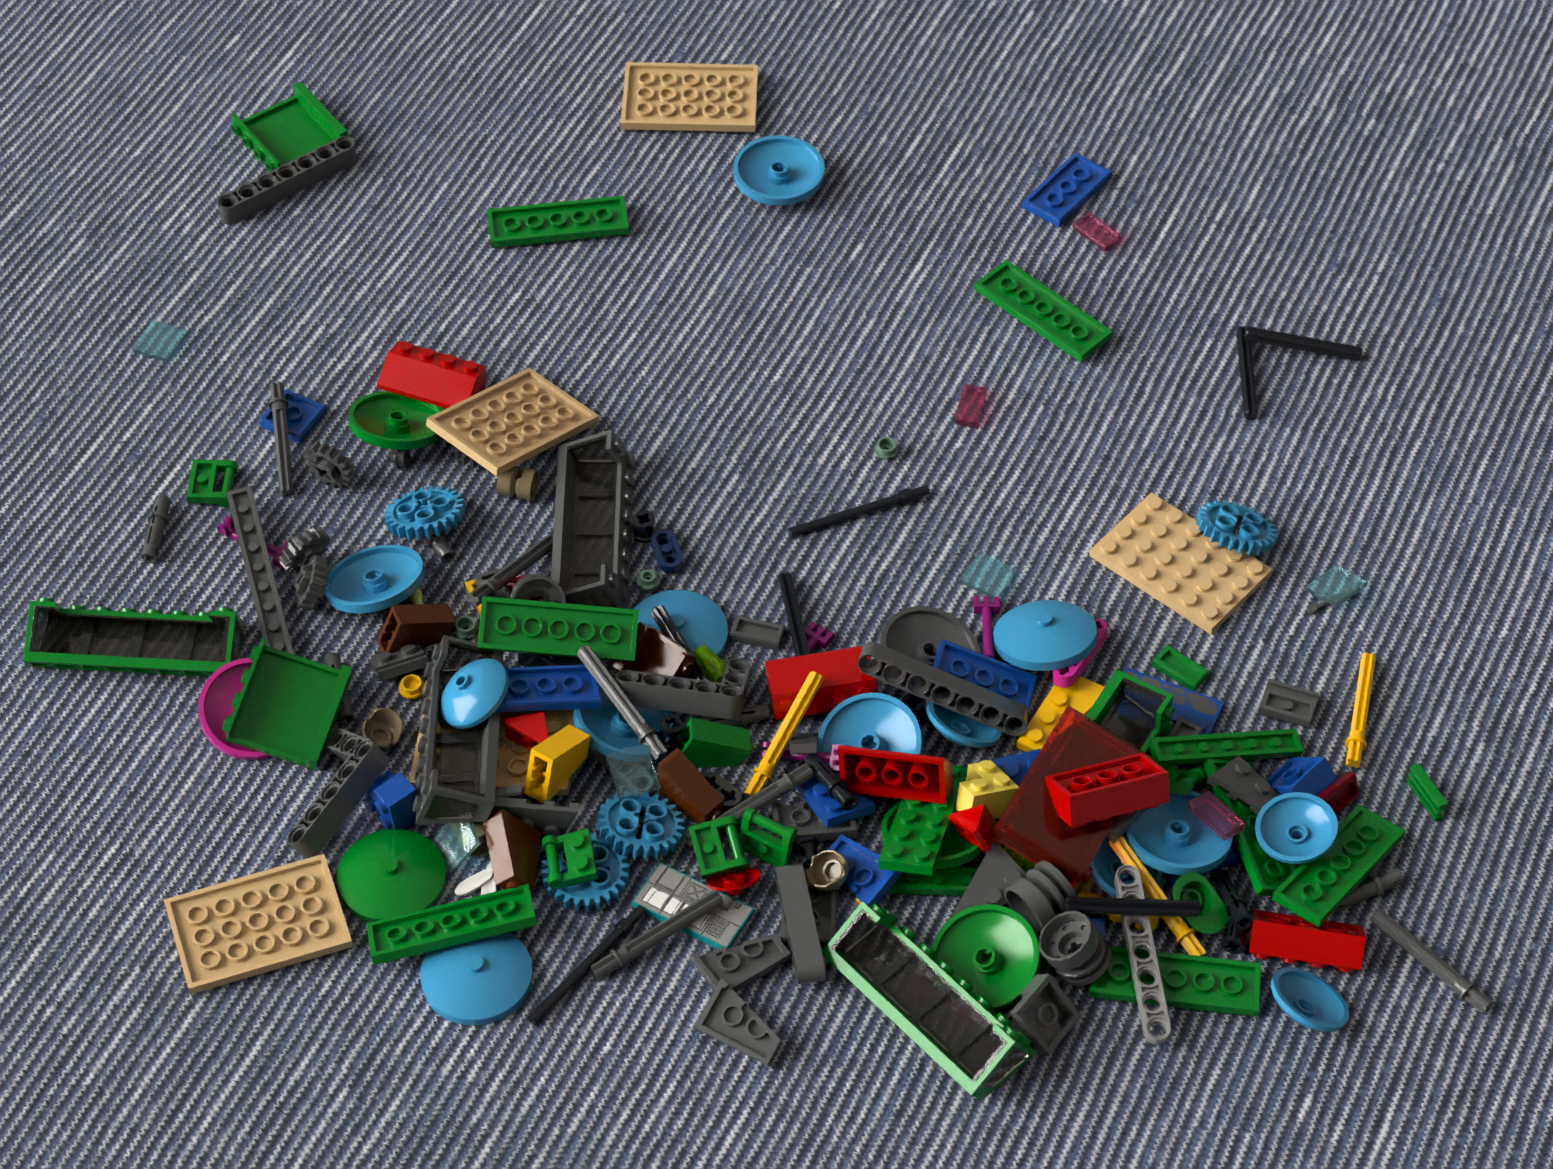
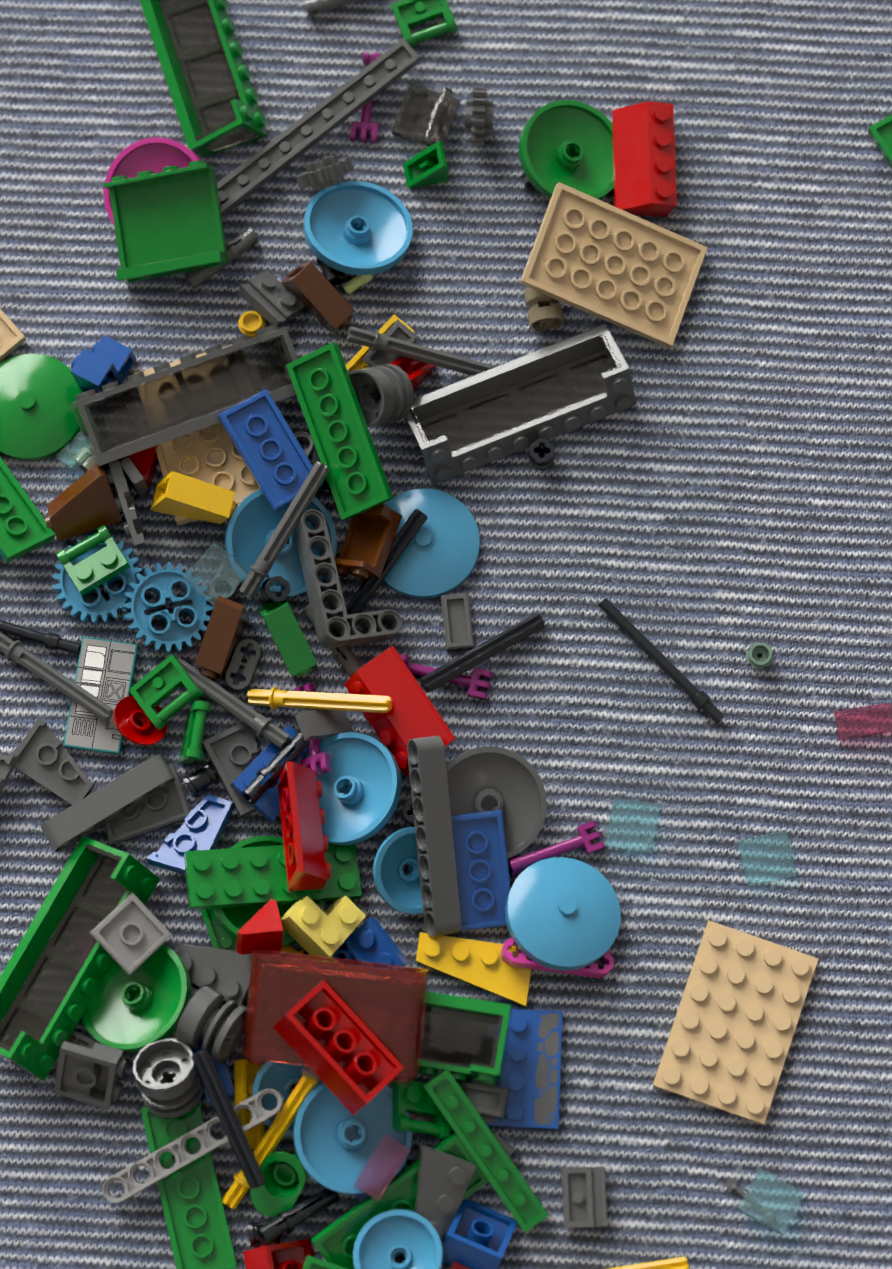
camera: 75 degrees right, 25 degrees up
blue tile [259,389,327,443] -> none
dark grey axle [269,381,294,496] -> none
dark grey gear [279,527,331,573] -> none
dark grey beam [287,729,389,859] -> none
dark tan hair [362,708,403,750] -> none
dark azure gear [384,486,466,540] -> none
dark grey pin [427,532,455,563] -> none
dark azure dish [440,658,509,729] -> none
sand green plate [453,615,479,639] -> none
white piece [455,861,496,896] -> none
red slope [503,712,549,751] -> none
sand green plate [636,570,661,593] -> none
dark blue plate [651,529,683,573] -> none
clear neon green cone [693,643,727,682] -> none
dark tan hair [805,850,849,891] -> none
green tile [1152,645,1210,691] -> none
dark azure gear [1196,500,1278,555] -> none
none -> light grey tile [89,893,172,975]
none -> clear smoke plate [391,83,461,147]
none -> green slope [403,141,449,189]
none -> clear light blue piece [737,830,797,887]

